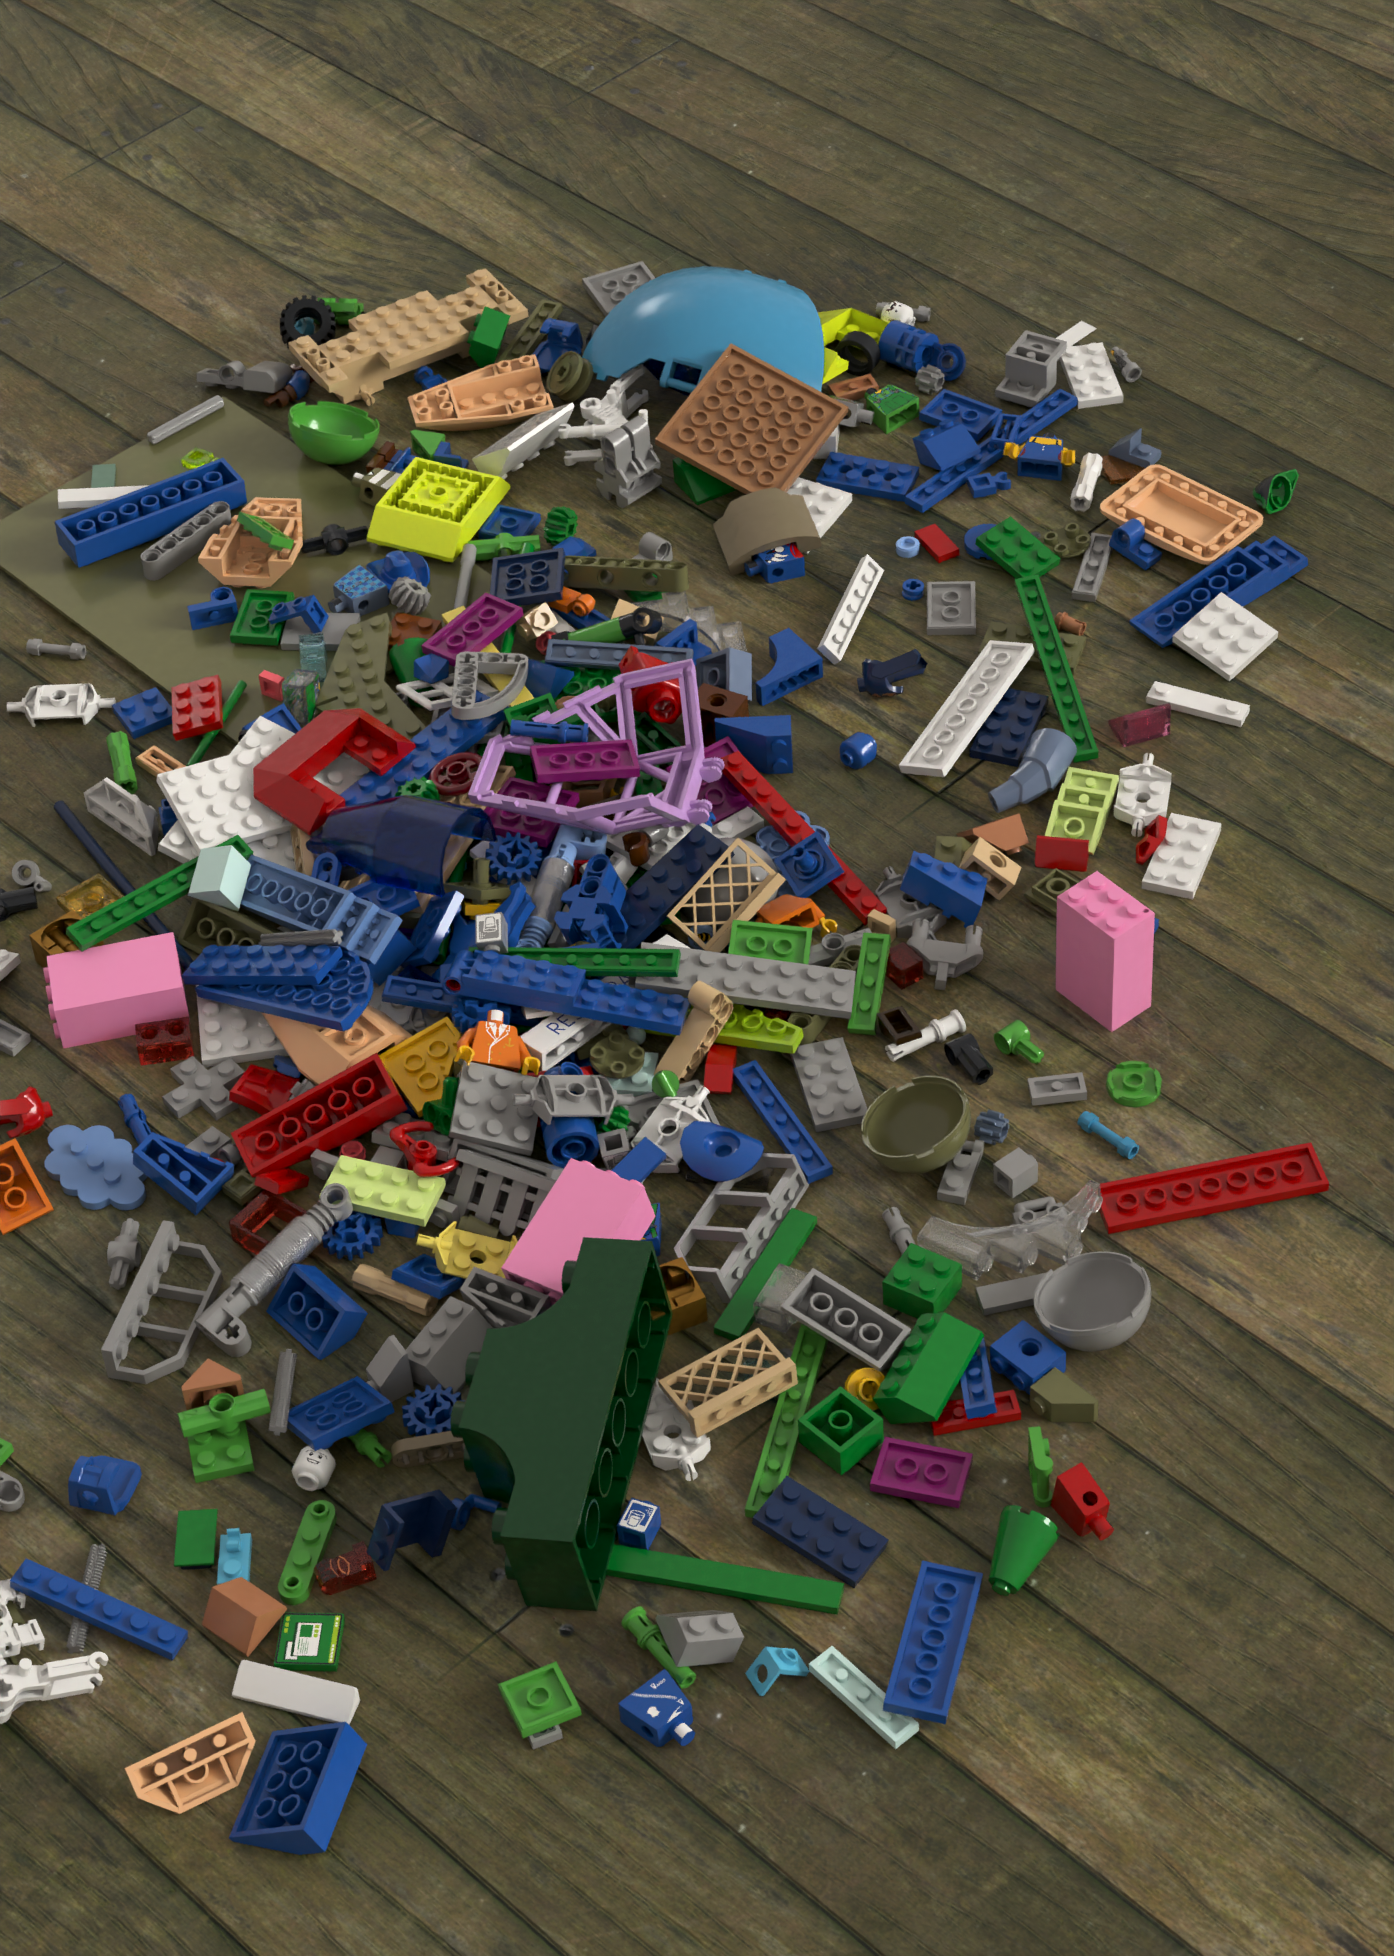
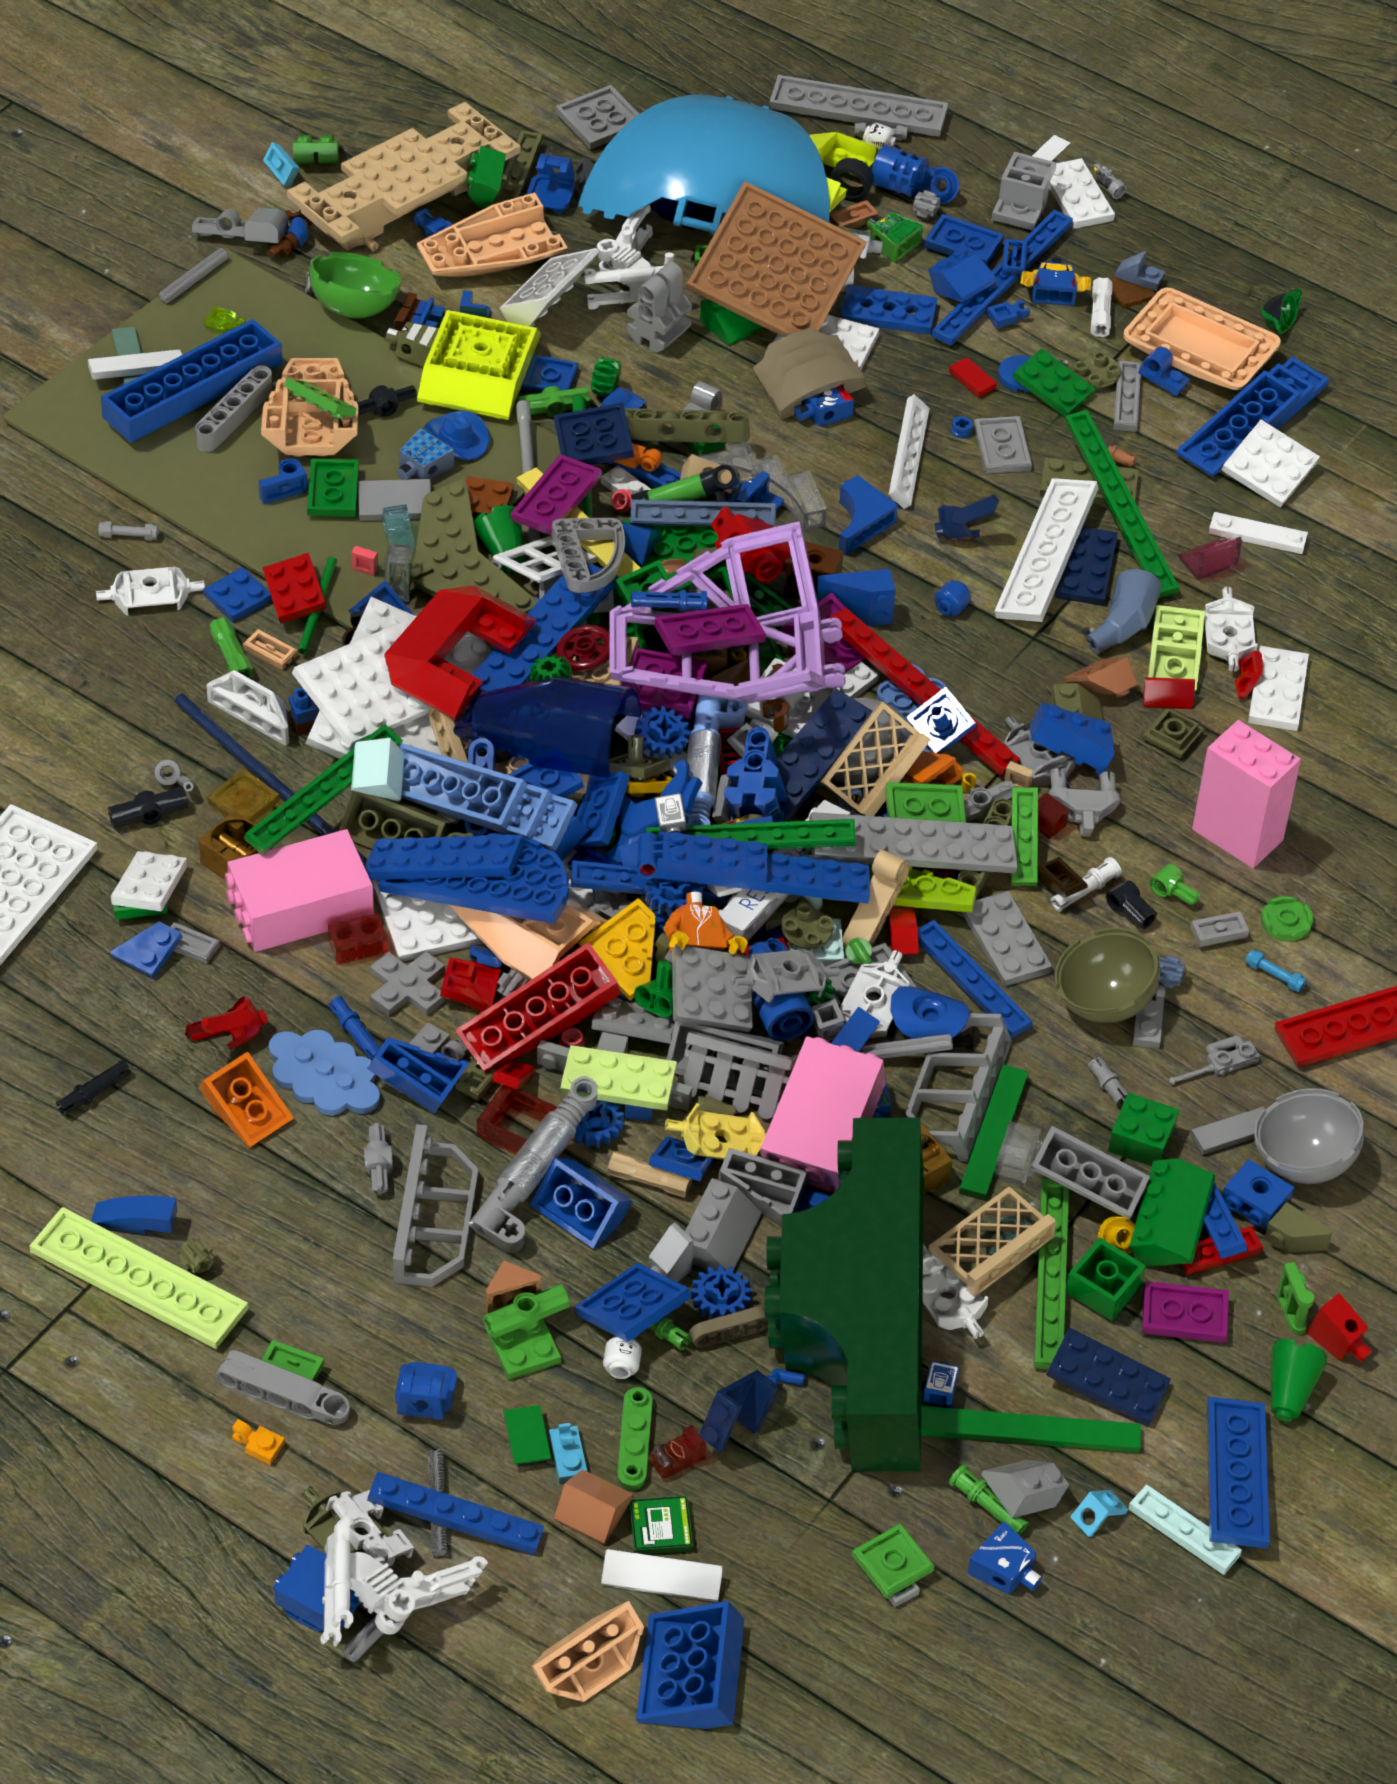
camera: 15 degrees left, 5 degrees up
light grey axle [258,929,344,946] -> none
blue bracket [268,595,329,634] -> none
light grey axle [269,1349,297,1436] -> none
black tyre [280,295,336,349] -> none
light grey gear [388,576,431,616] -> none
red piece [389,1121,460,1177] -> none
bright green slope [410,430,446,461] -> none
blue slope [414,653,449,684] -> none
tan brick [515,602,559,641] -> none
olive wheel [547,351,594,403] -> none
sand blue slope [696,647,752,702] -> none
light blue tile [896,536,920,558] -> none
clear arch [917,1180,1103,1281] -> none
tan brick [959,837,1021,901] -> none
light grey brick [994,1147,1038,1199] -> none
none -> light grey plate [769,75,948,137]
none -> light grey axle [859,1034,953,1059]

